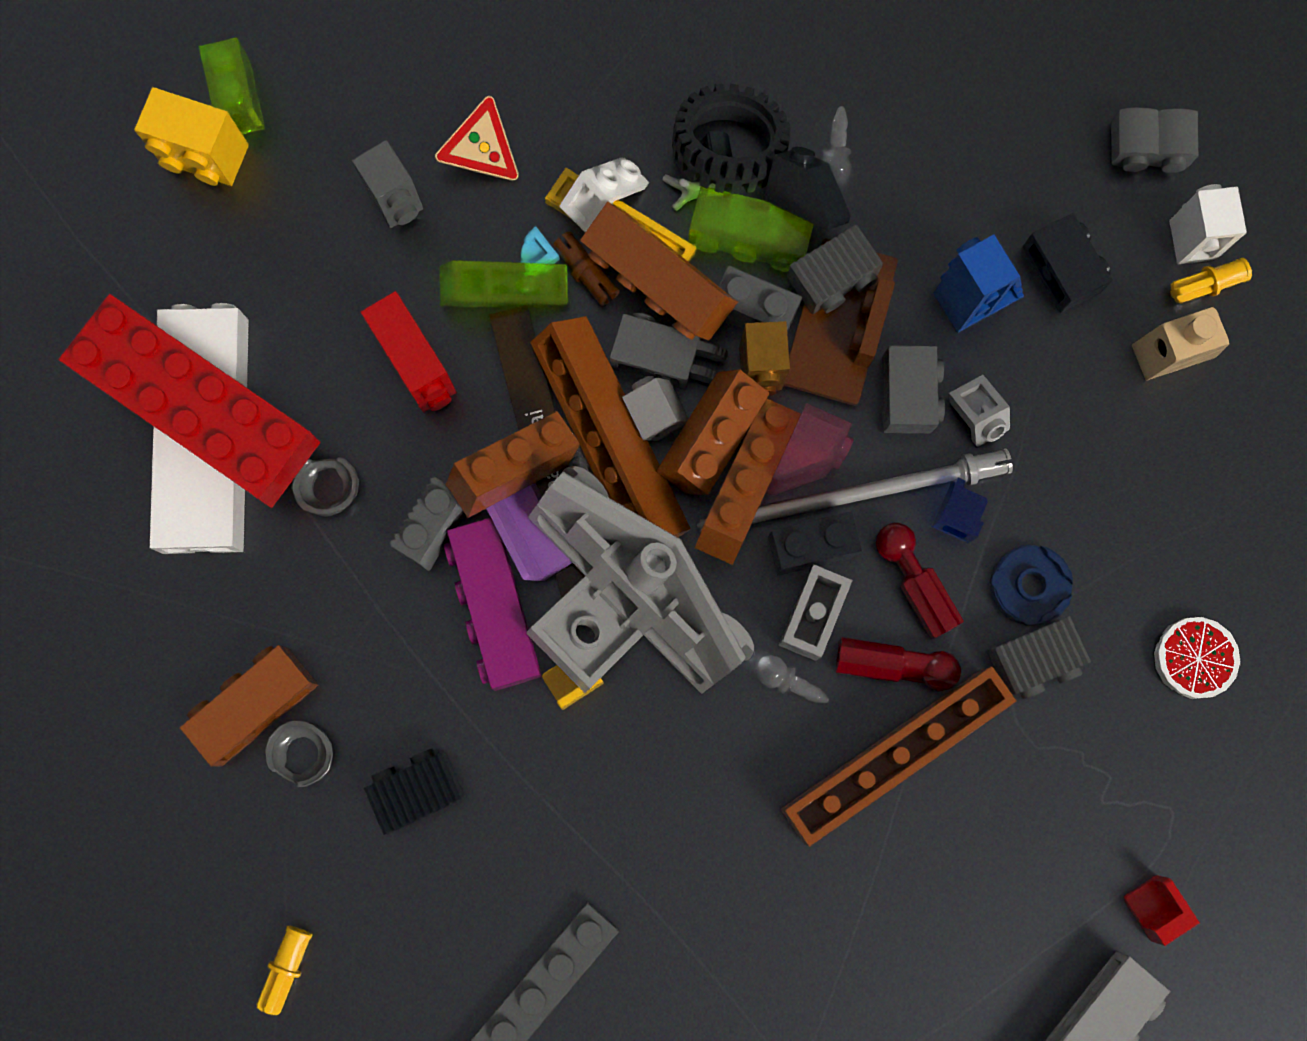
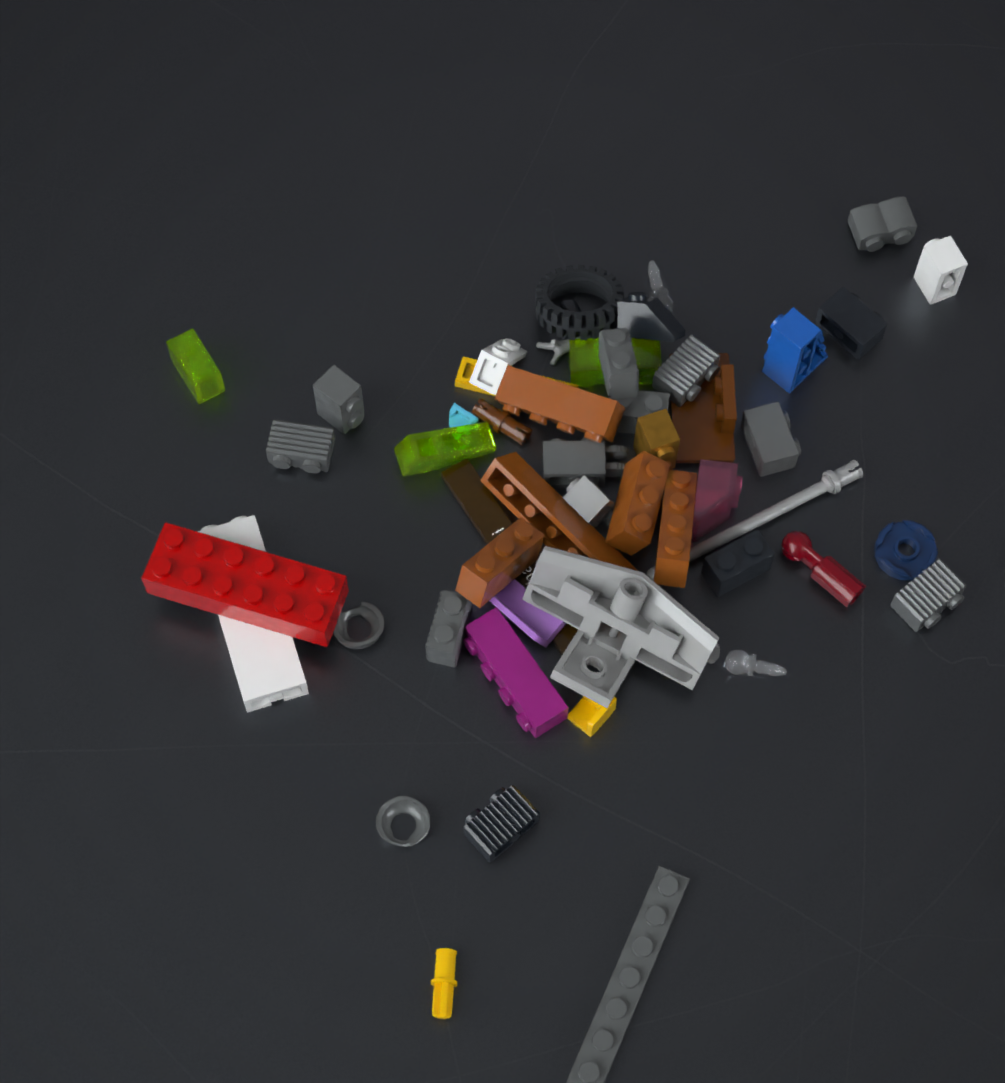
camera: 15 degrees left, 15 degrees down
yellow brick [134,87,249,186] -> none
dark orange brick [179,645,319,766] -> none
red brick [361,291,457,413] -> none
piece [434,96,519,181] -> none
light grey brick [778,565,852,661] -> none
dark orange brick [780,666,1017,847] -> none
dark red piece [835,637,961,691] -> none
clear blue panel [932,477,988,543] -> none
light grey bracket [949,375,1010,447] -> none
tan torso [1131,307,1229,381] -> none
yellow axle [1170,257,1252,303] -> none
none -> dark grey brick [266,419,335,474]
none -> dark grey brick [598,328,639,400]

